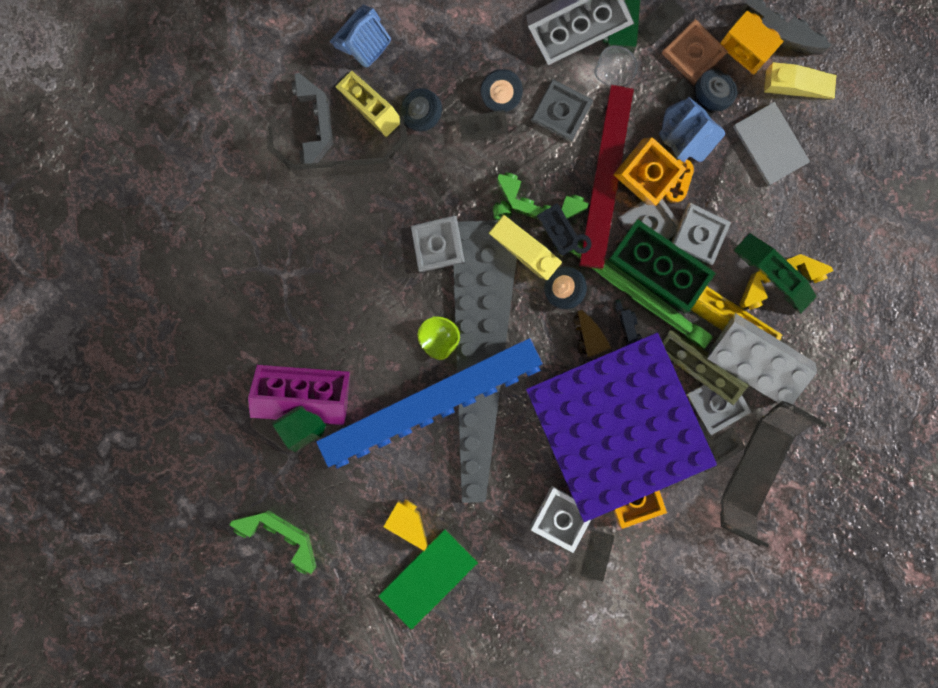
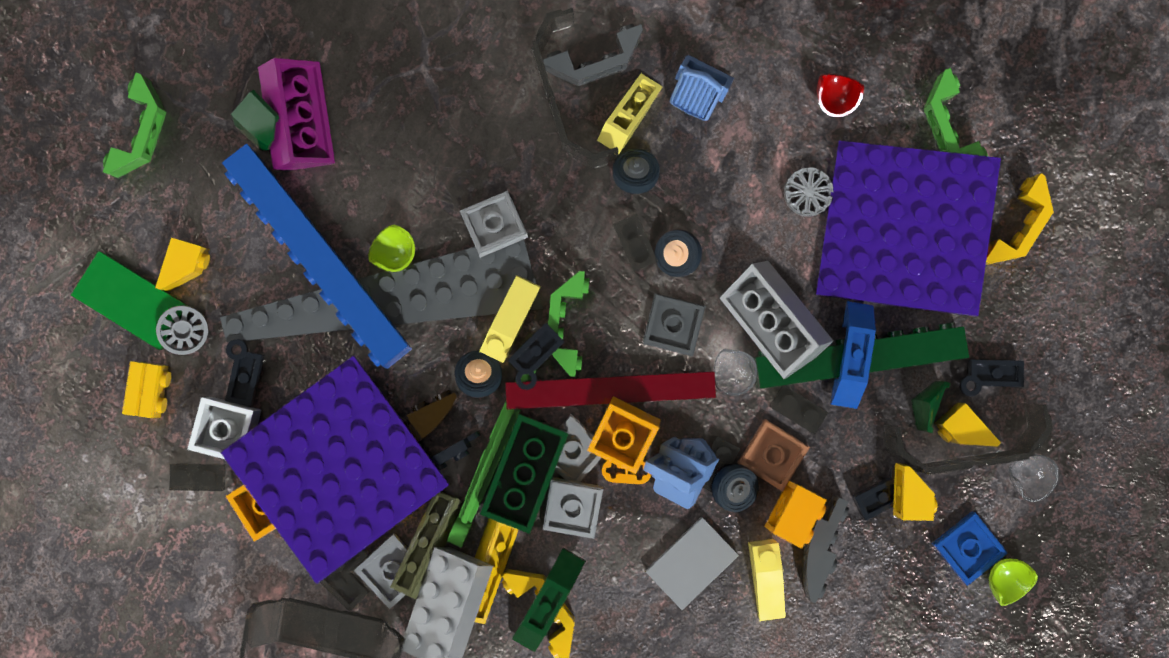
camera: 65 degrees right, 0 degrees up
bright green hinge [493,201,512,220] -> none
none -> yellow brick [122,361,171,418]
none -> light grey wheel [156,305,208,355]
none -> black hinge [225,339,265,407]

